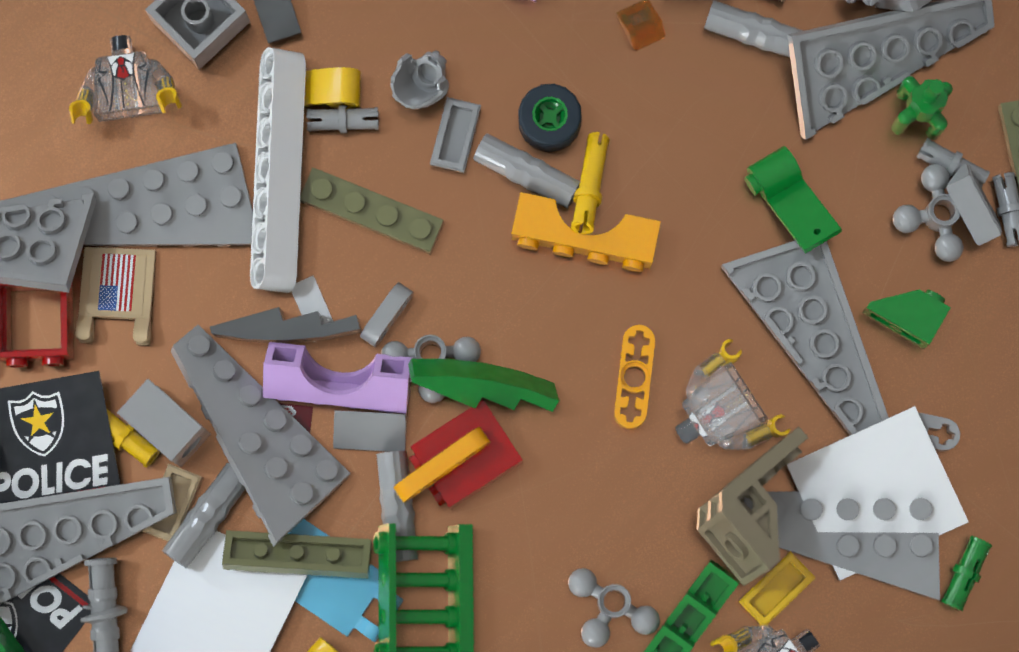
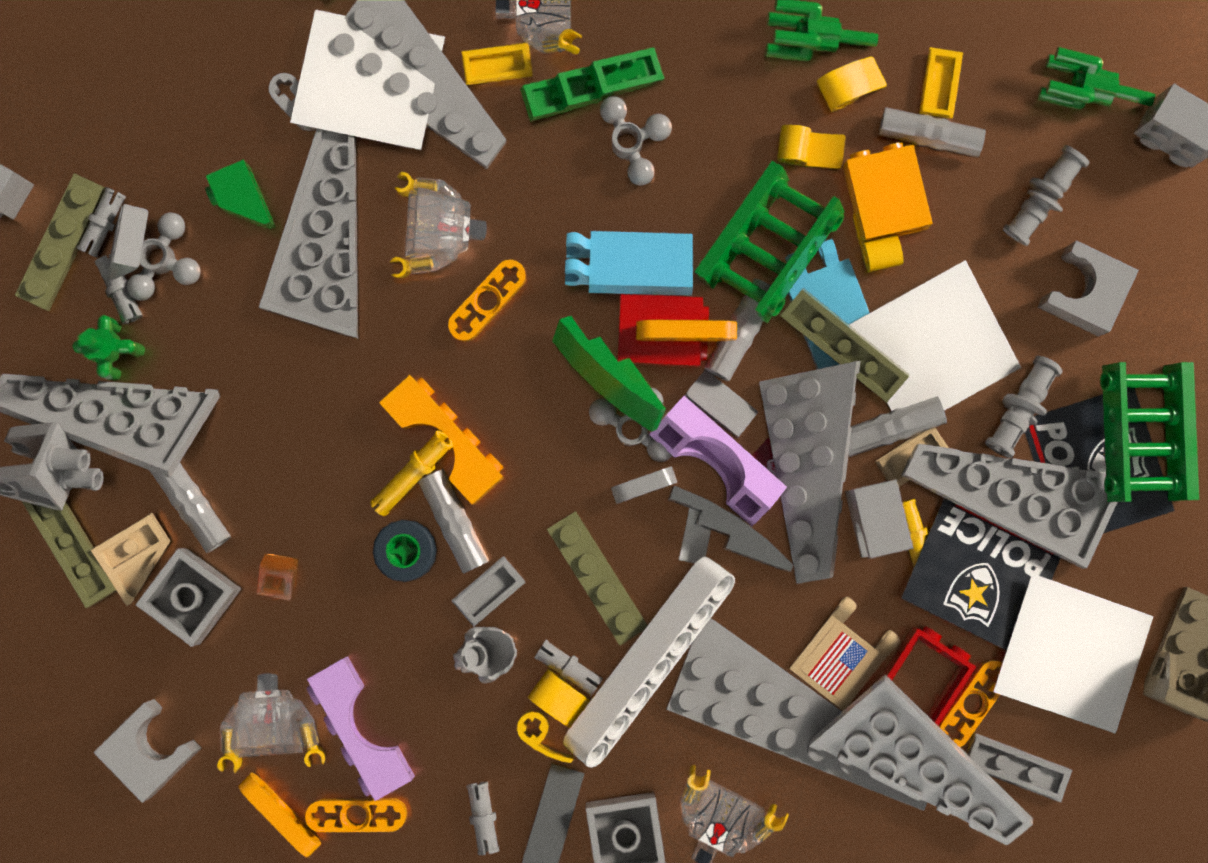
camera: 150 degrees left, 5 degrees up
dark tan bracket [697,427,808,586] -> none
green door [744,146,842,254] -> none
none -> yellow panel [517,709,574,763]
none -> medium azure tile [565,231,693,296]

